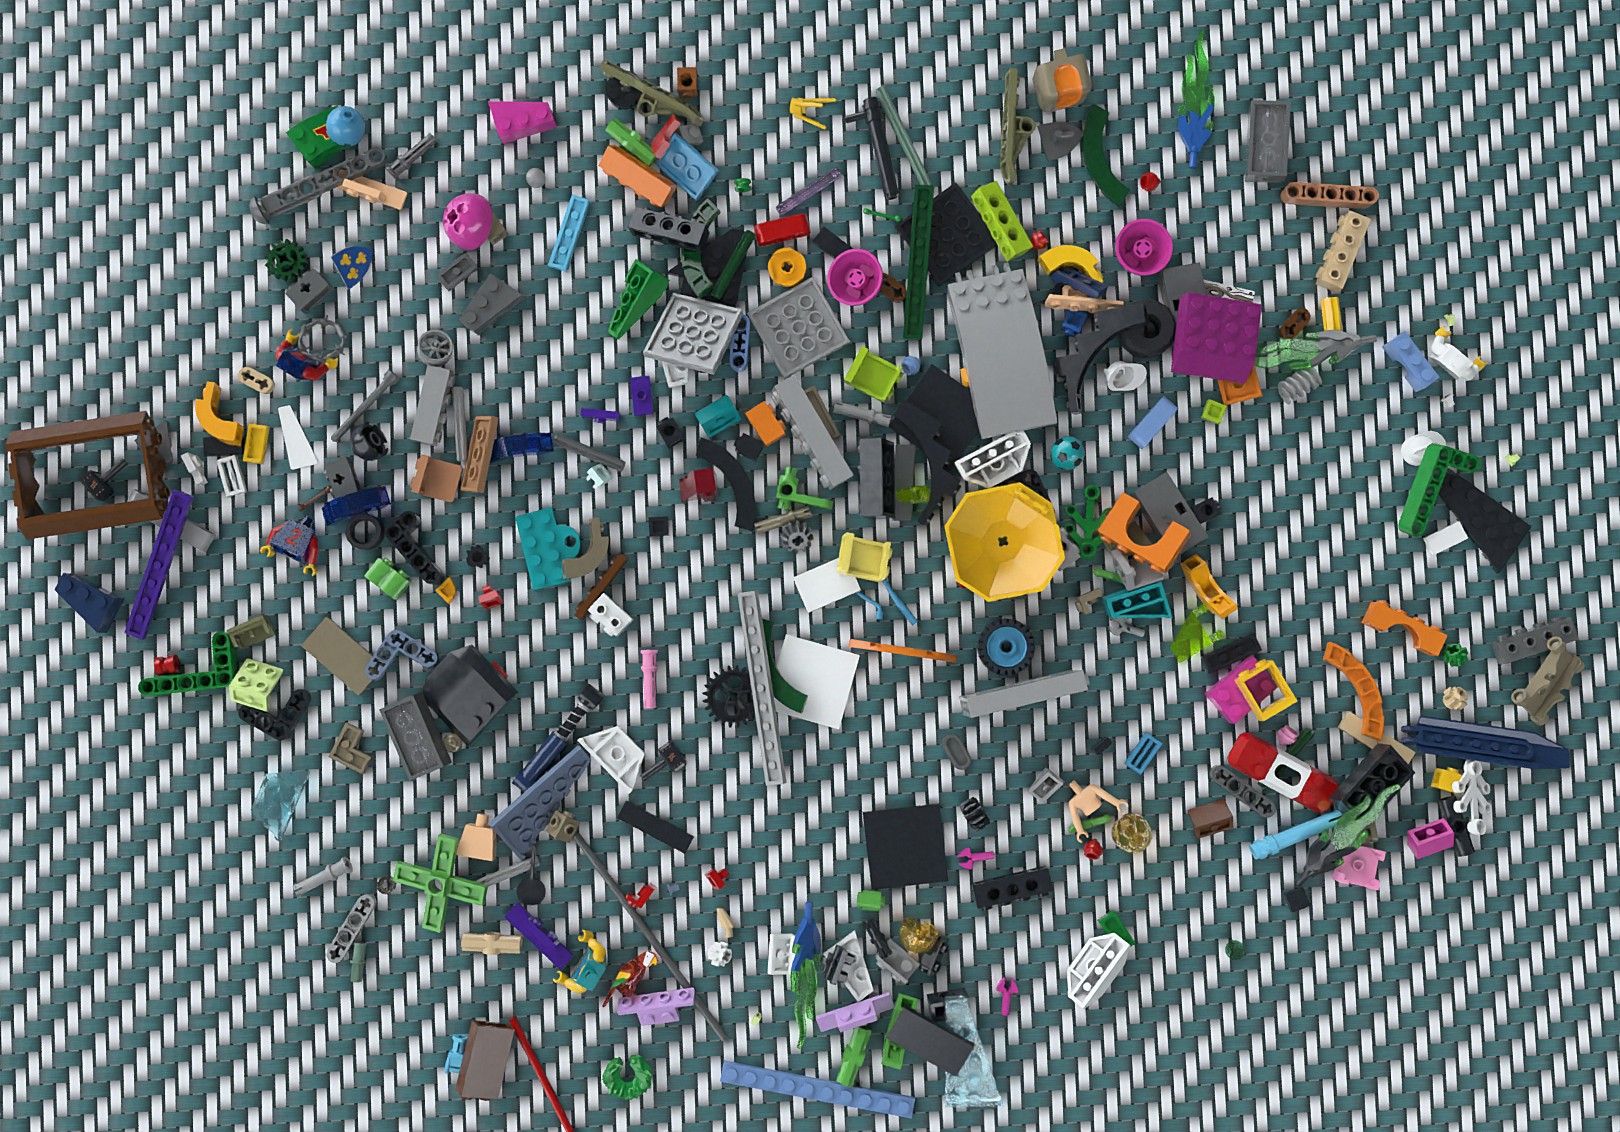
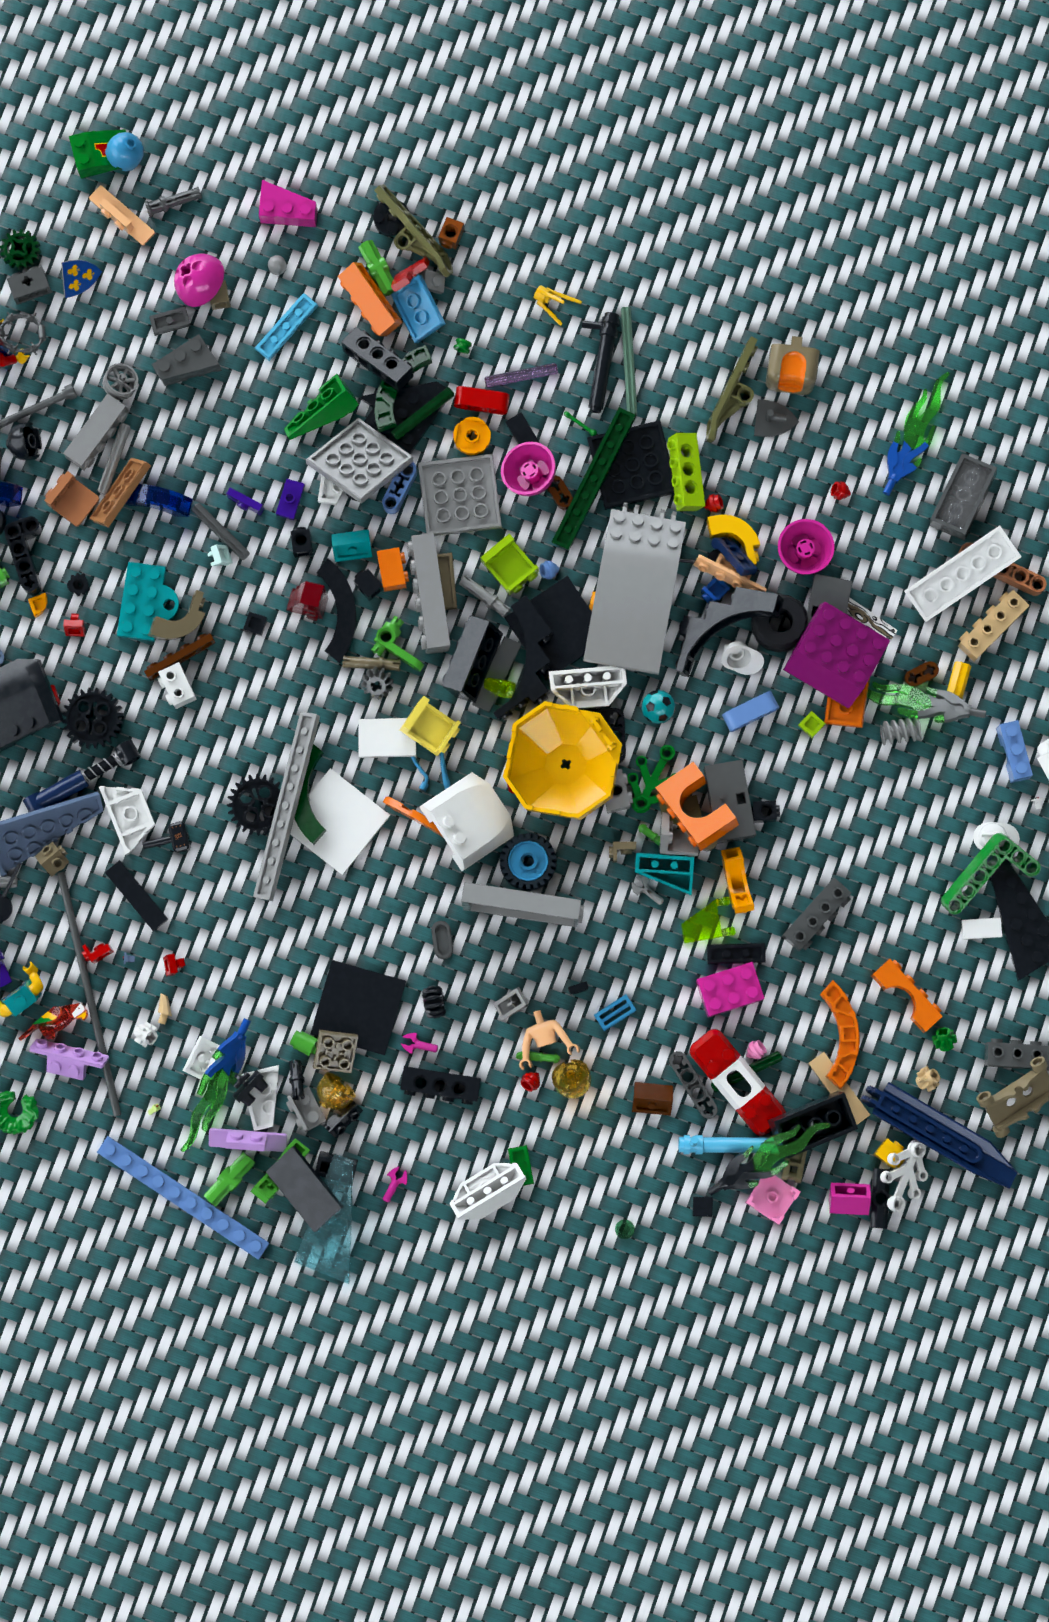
camera: 25 degrees right, 5 degrees down
dark grey piece [249,147,387,224] -> none
bright pink pin [641,650,658,708] -> none
dark green tile [1082,104,1130,207] -> none
yellow window [1234,659,1297,721] -> none
none -> black gear [62,687,124,750]
none -> dark tan tile [313,1030,358,1073]
none -> white wedge [419,772,514,871]
none -> dark grey brick [782,878,852,951]
none -> white plate [904,525,1021,622]

